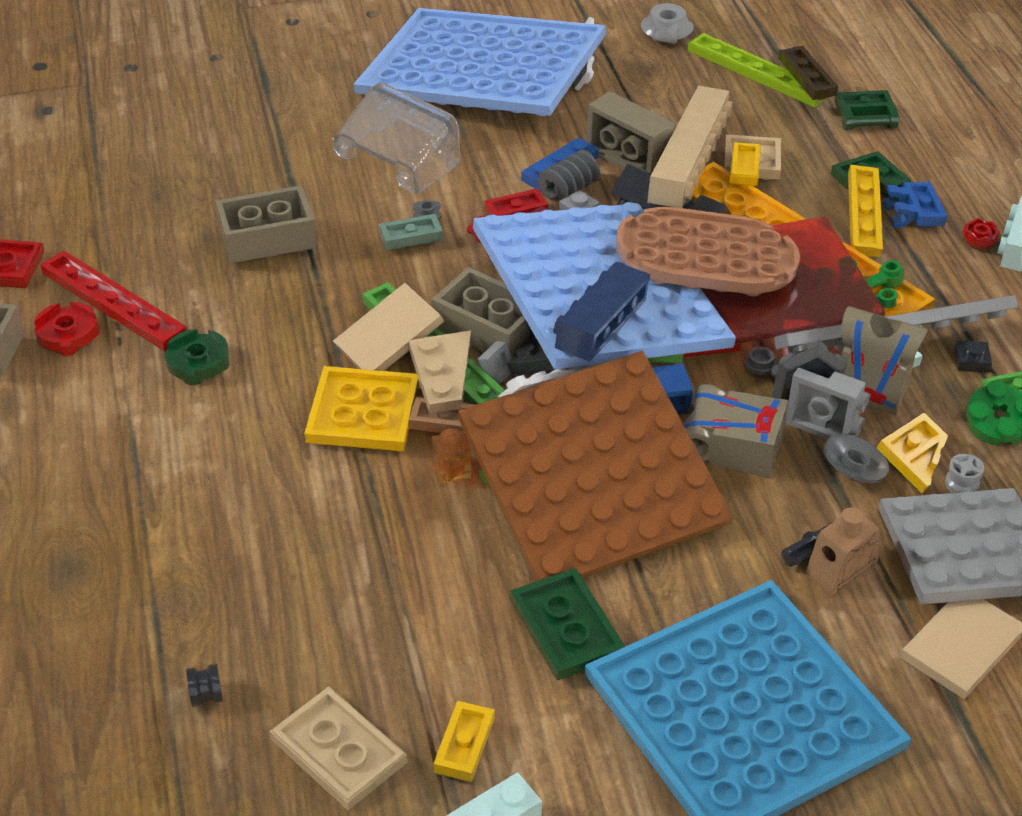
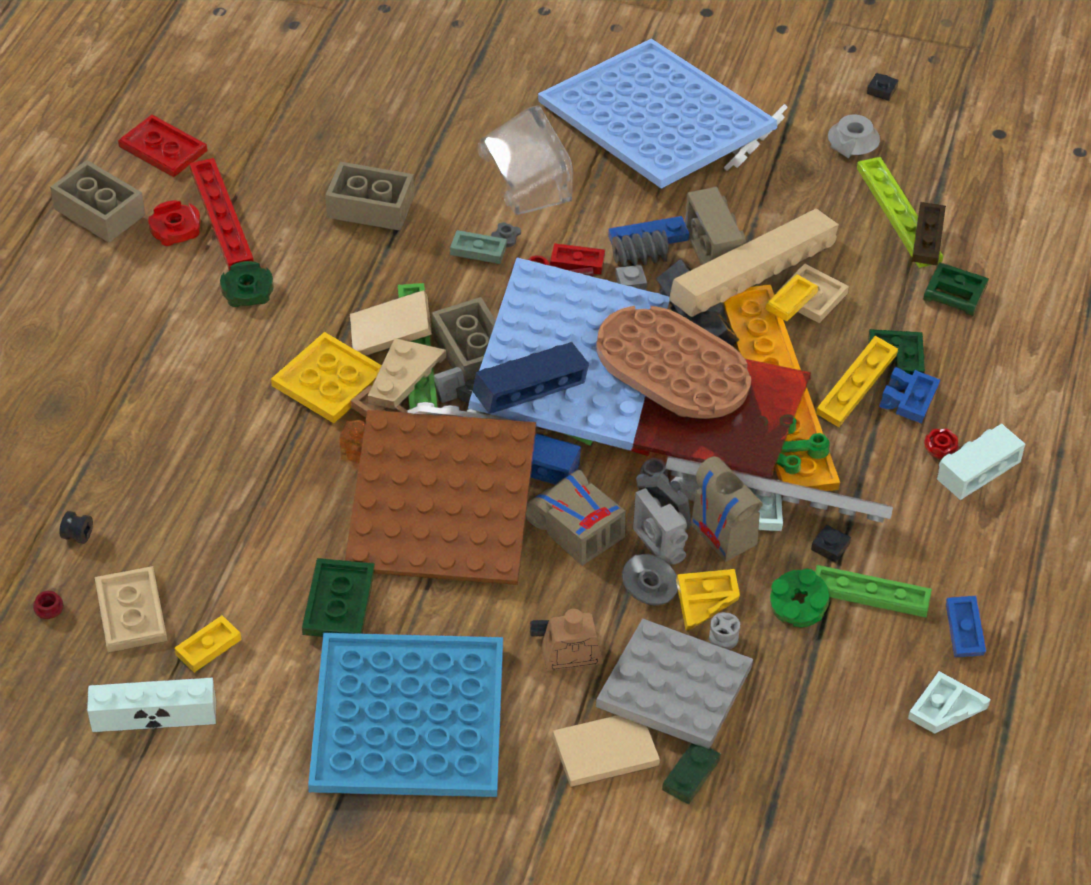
camera: 30 degrees right, 5 degrees up
none -> dark red plate [33,591,64,619]

